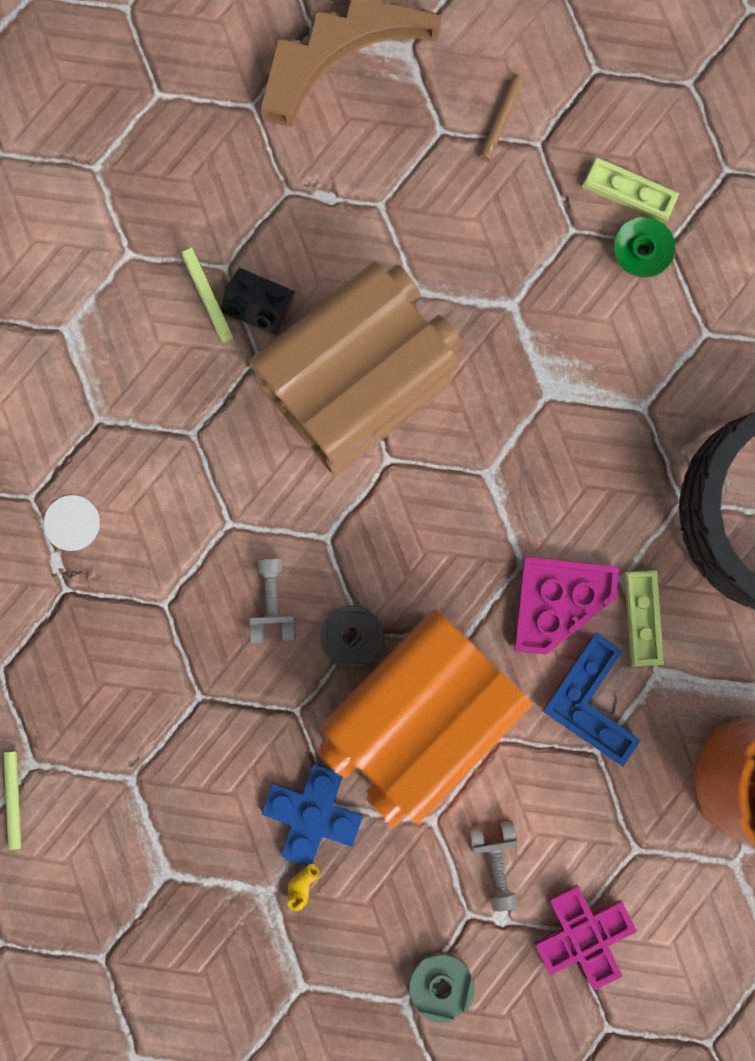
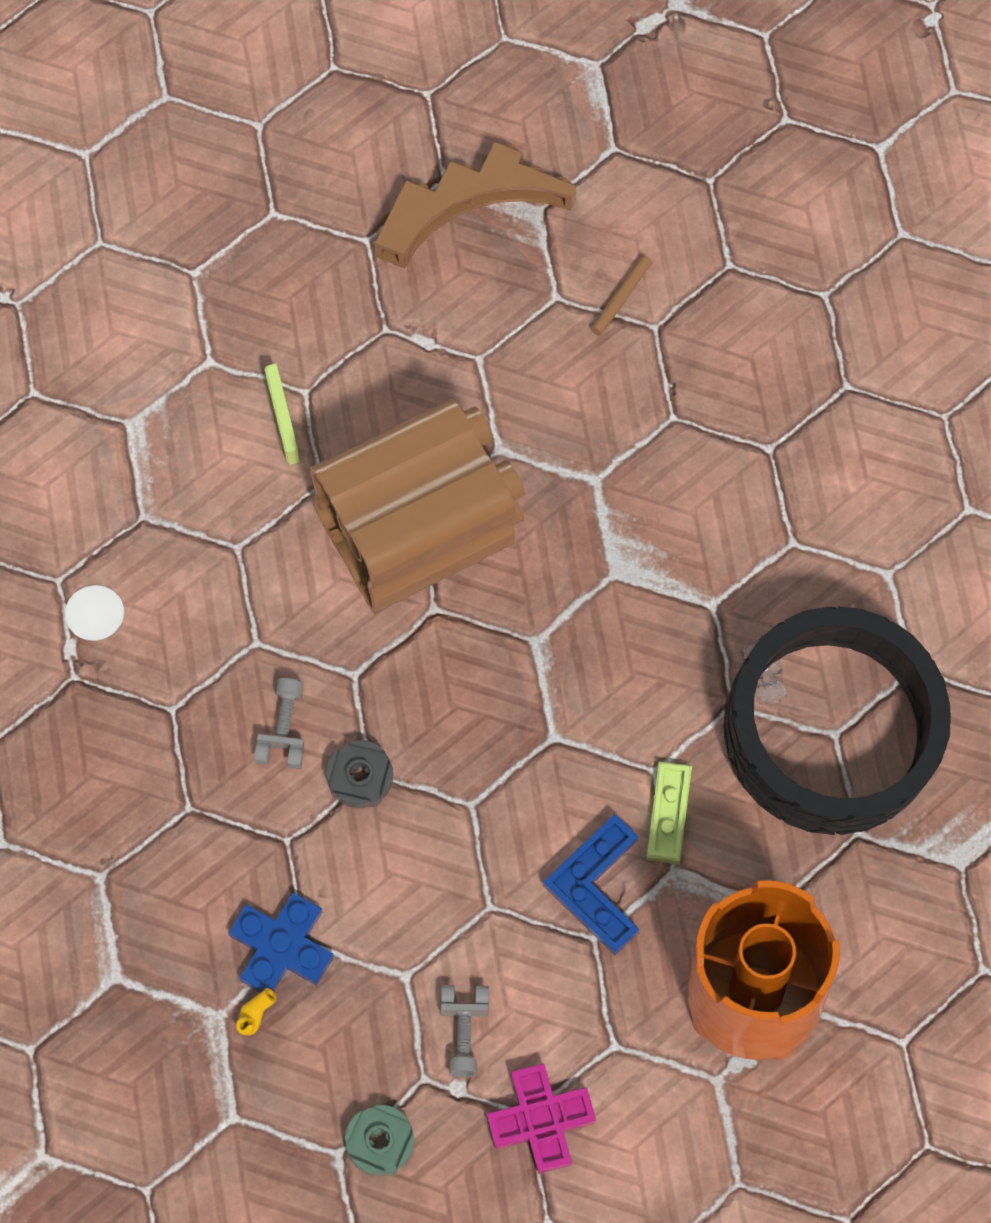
camera: 15 degrees right, 15 degrees down
black bracket [221,267,295,335] -> none
orange brick [317,609,533,827] -> none
dark pink plate [514,556,619,655] -> none
yellowish green tile [582,157,679,224] -> none
green dish [613,217,676,278] -> none

